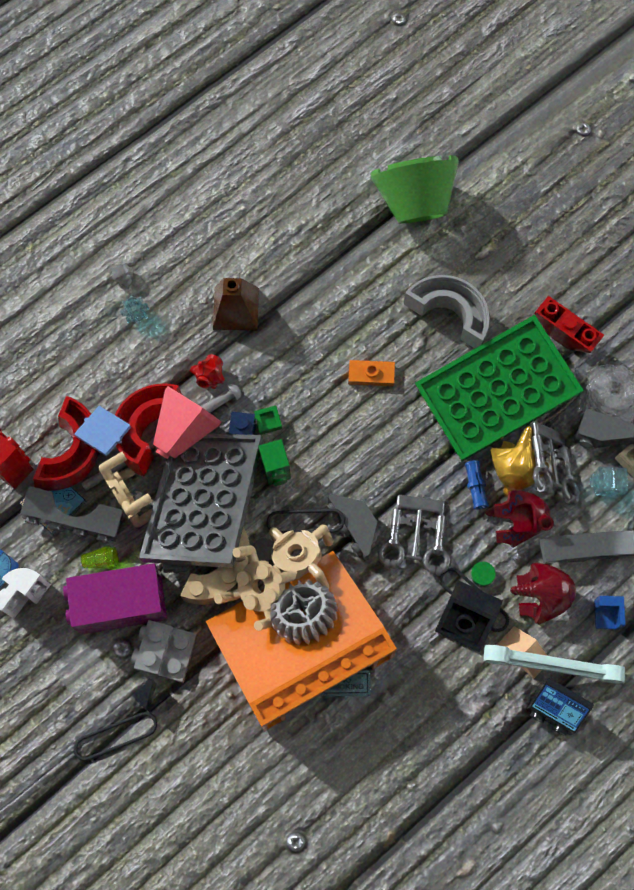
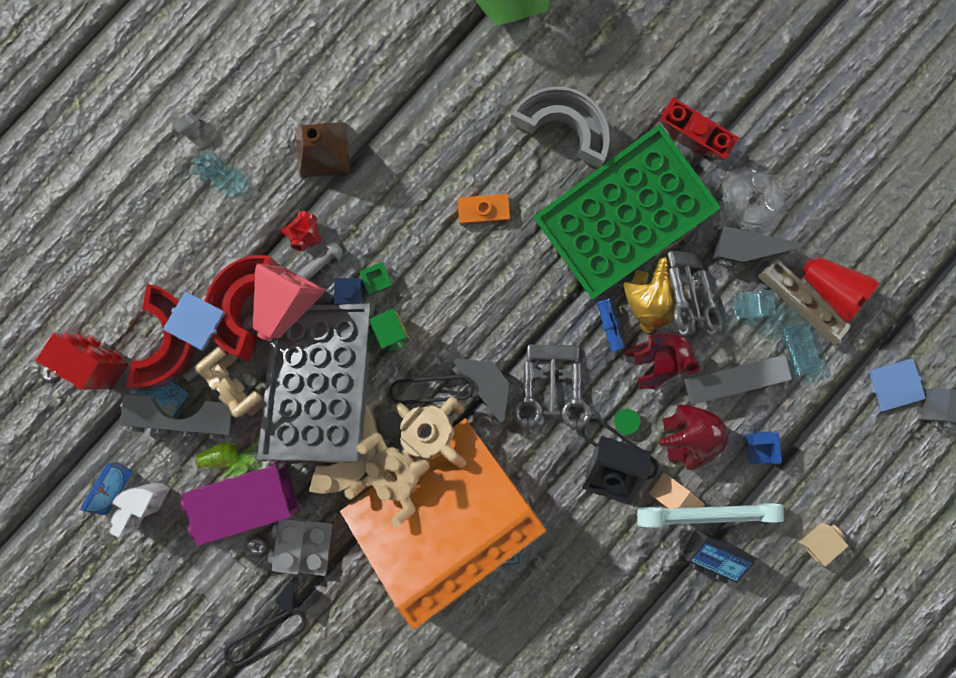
camera: 10 degrees left, 15 degrees up
light grey gear [270,579,338,645] -> none

